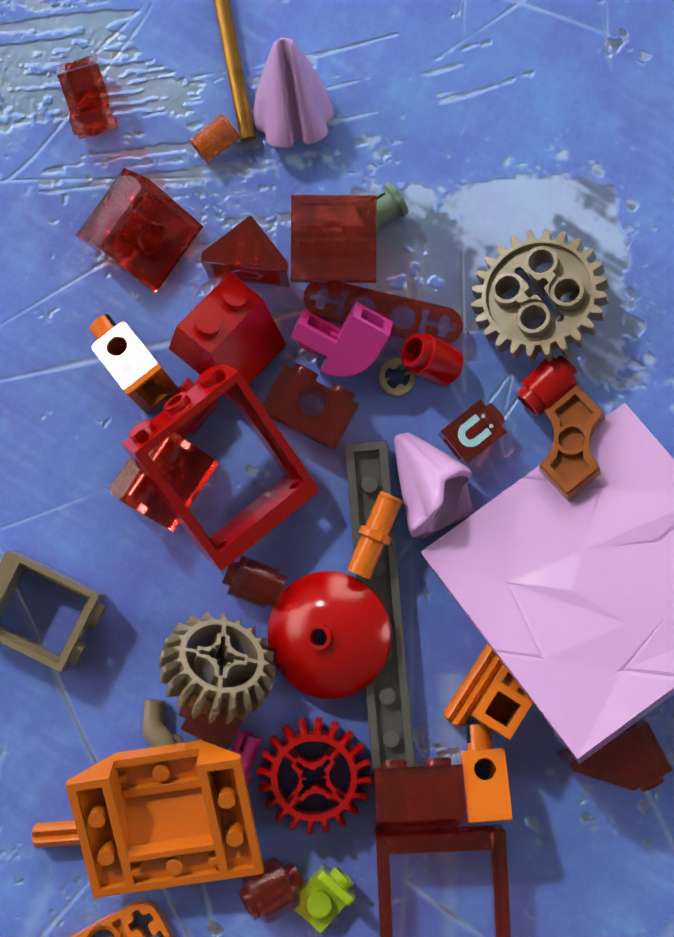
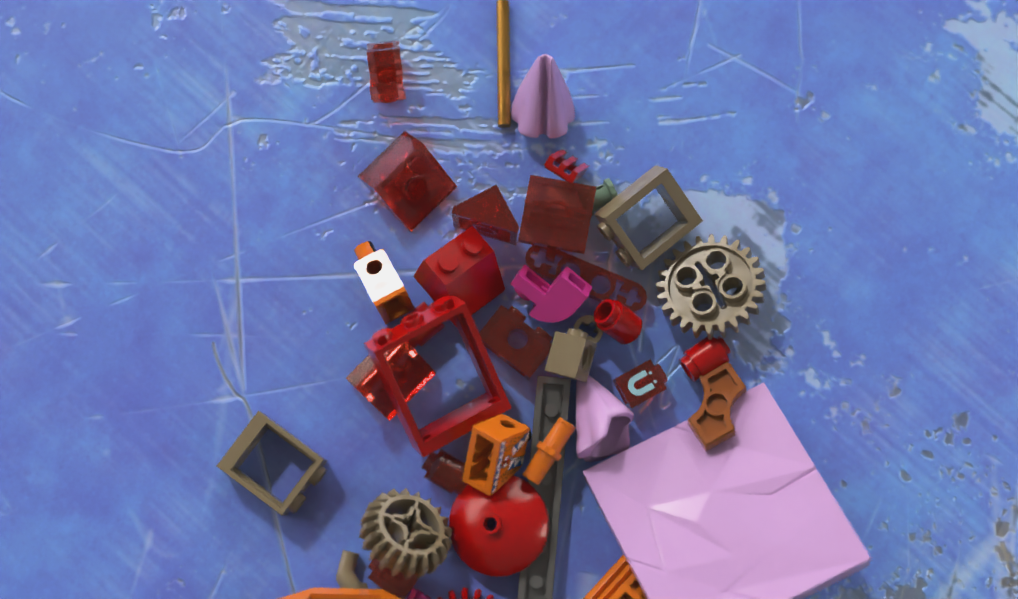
camera: 10 degrees right, 5 degrees down
orange piece [190,114,240,163] -> none
none -> orange torso [462,414,532,496]
none -> red tile [544,149,589,184]
none -> dark tan brick [545,328,597,383]
none -> dark tan window [594,165,703,270]

